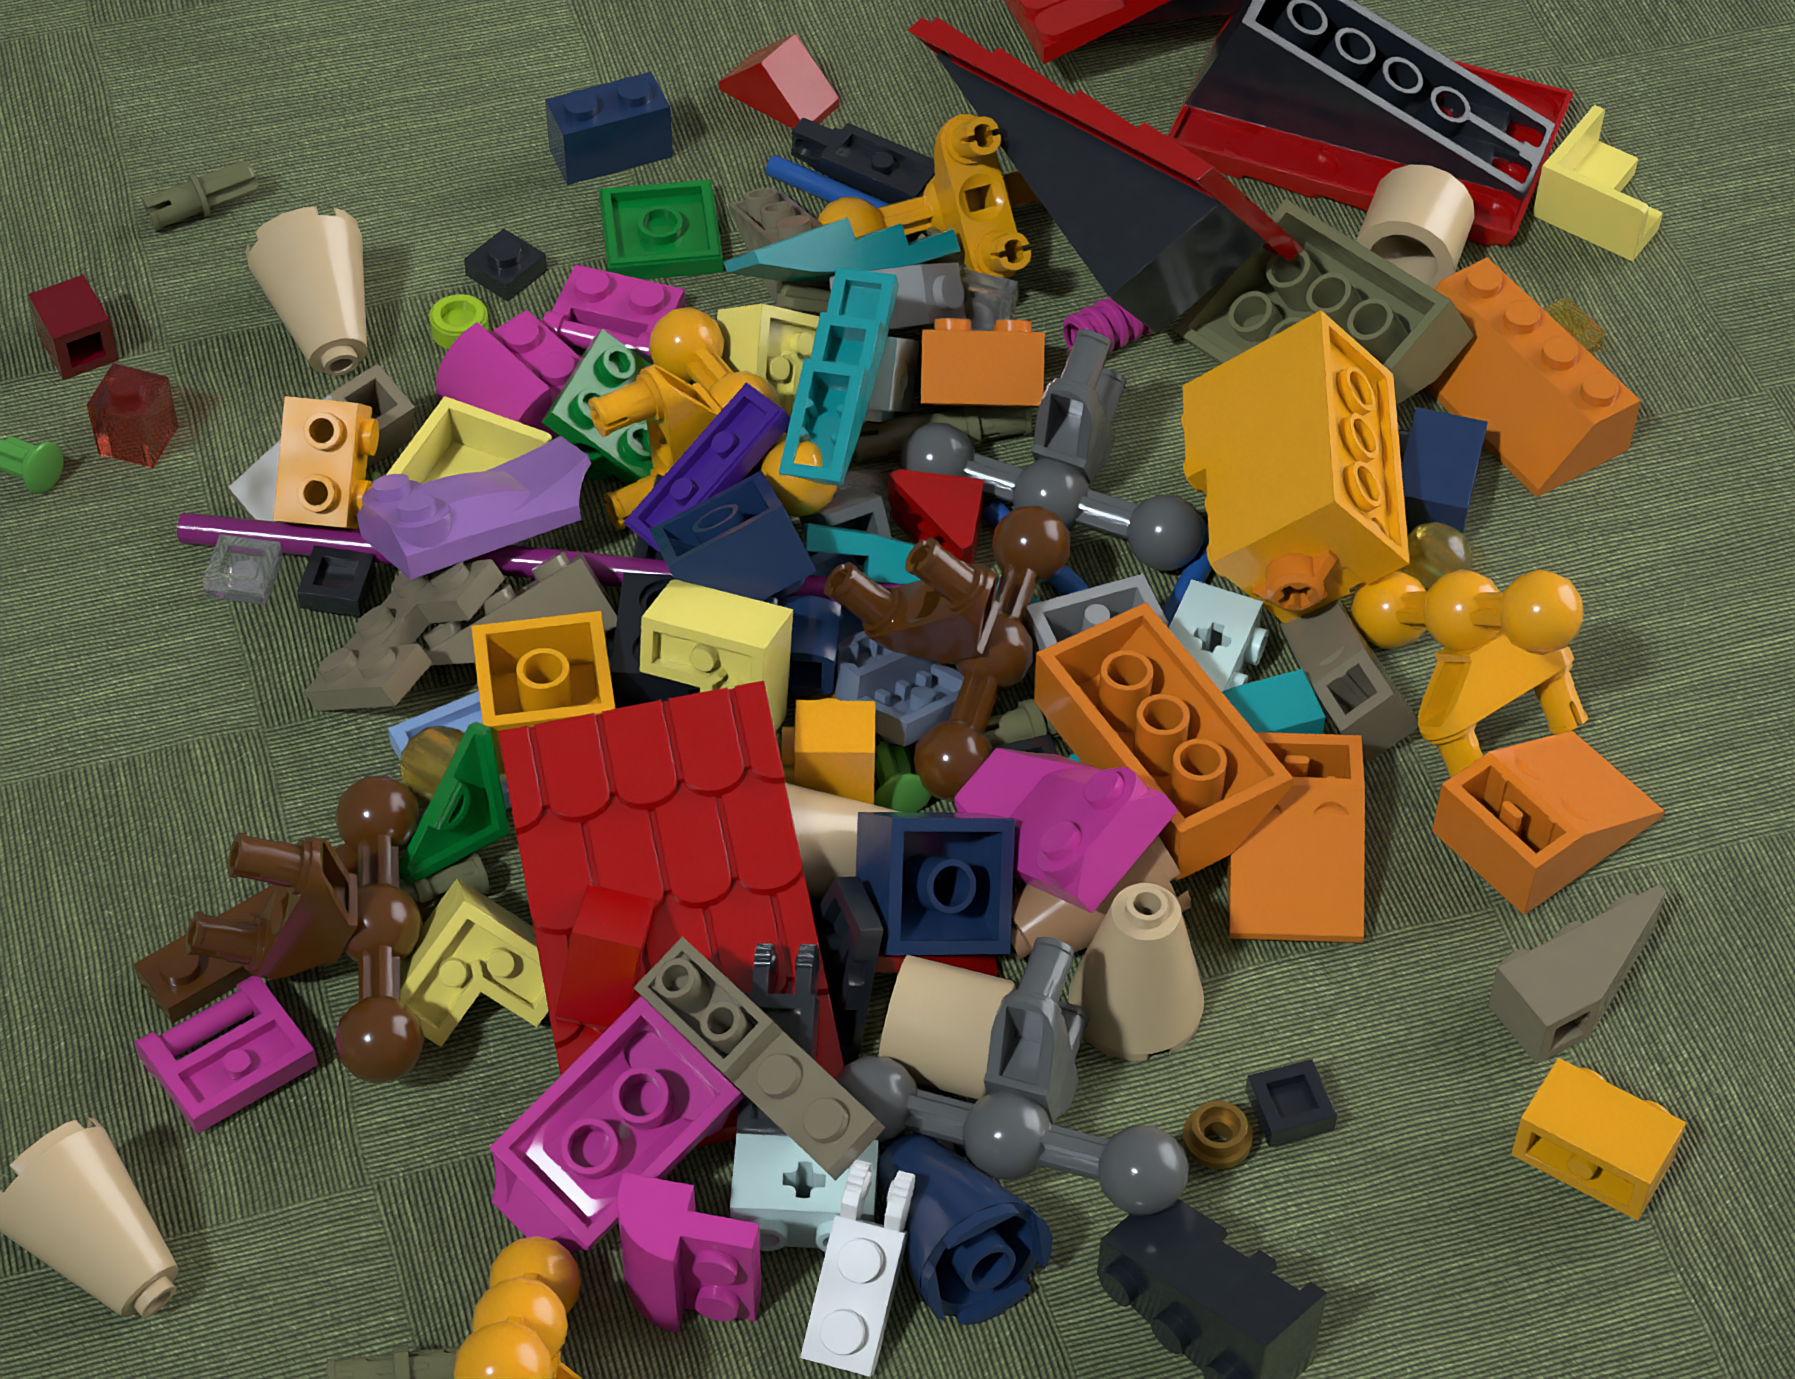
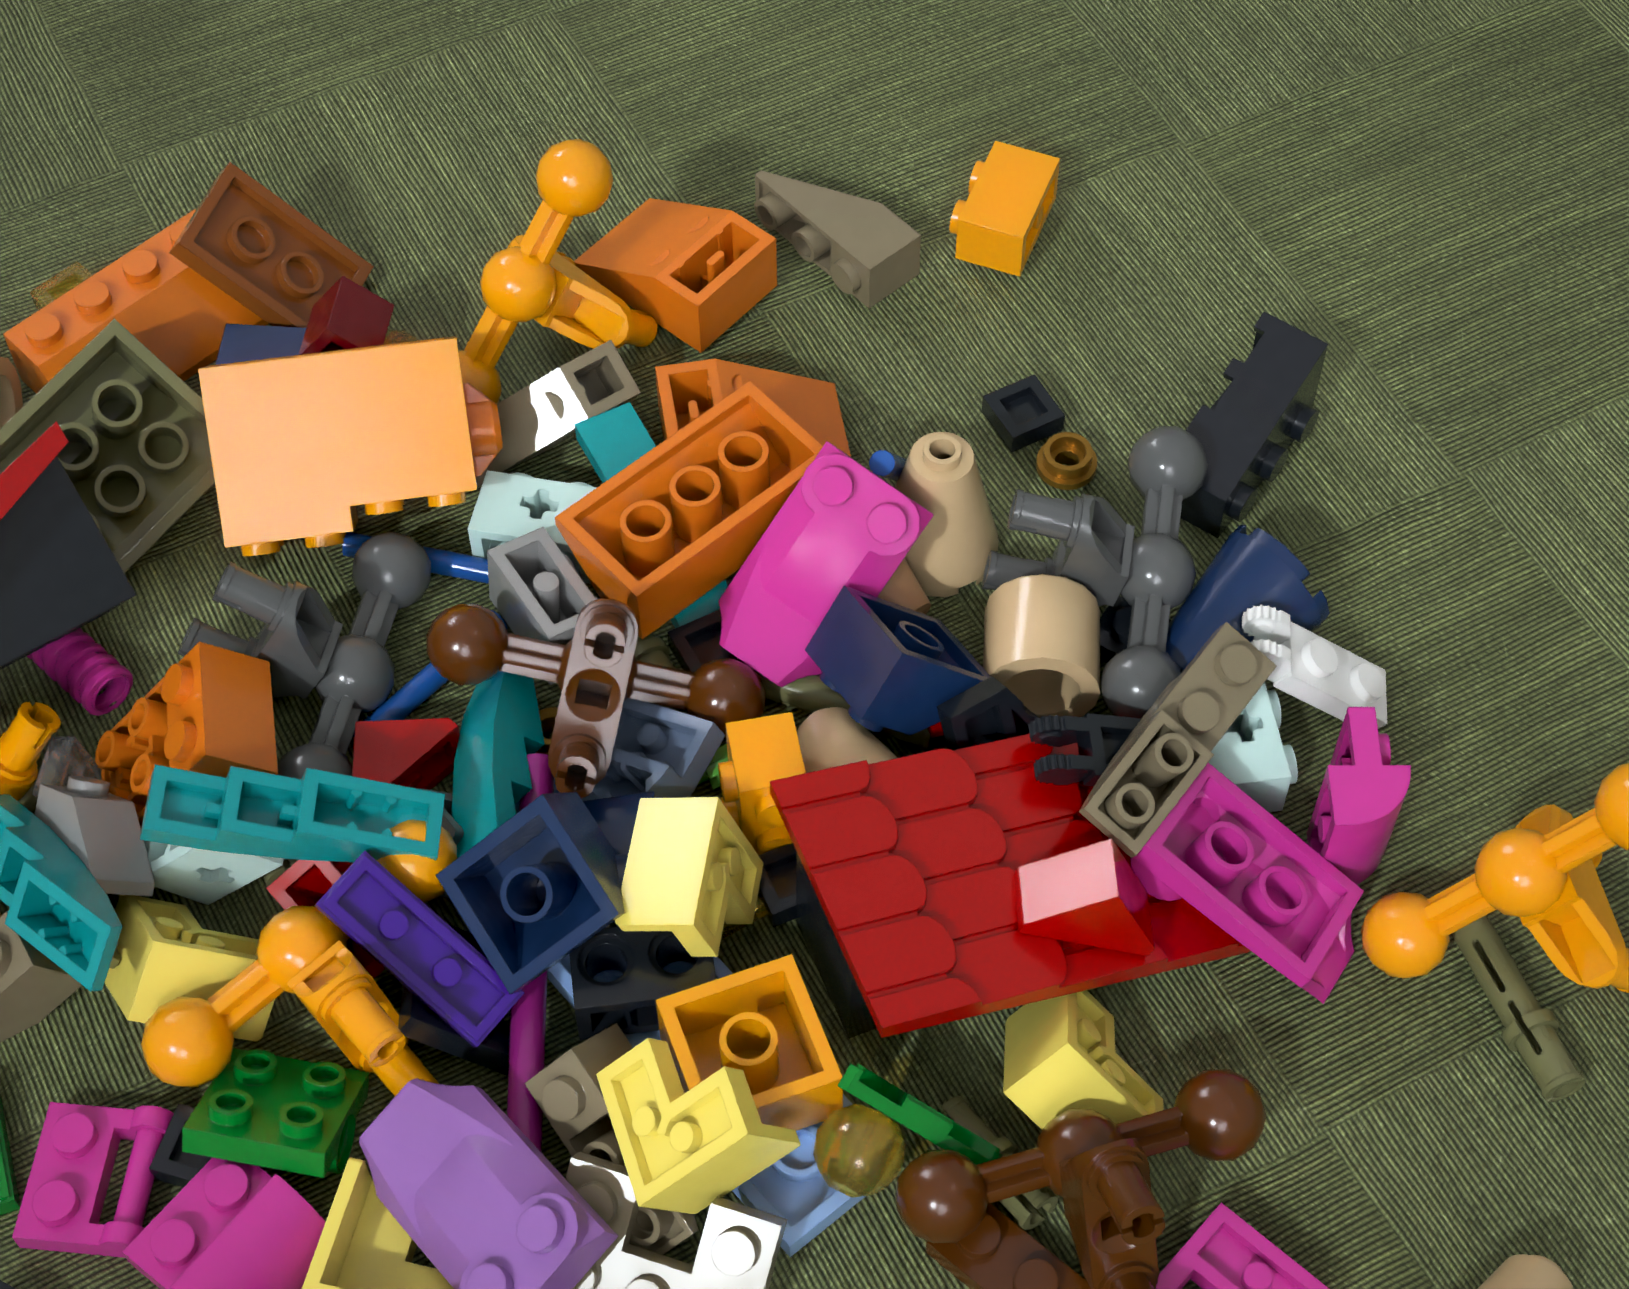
camera: 100 degrees left, 5 degrees up
none -> dark orange plate [169,162,374,328]
none -> dark red brick [298,276,394,355]
none -> light yellow panel [596,1038,801,1214]
none -> blue bar [869,450,907,481]

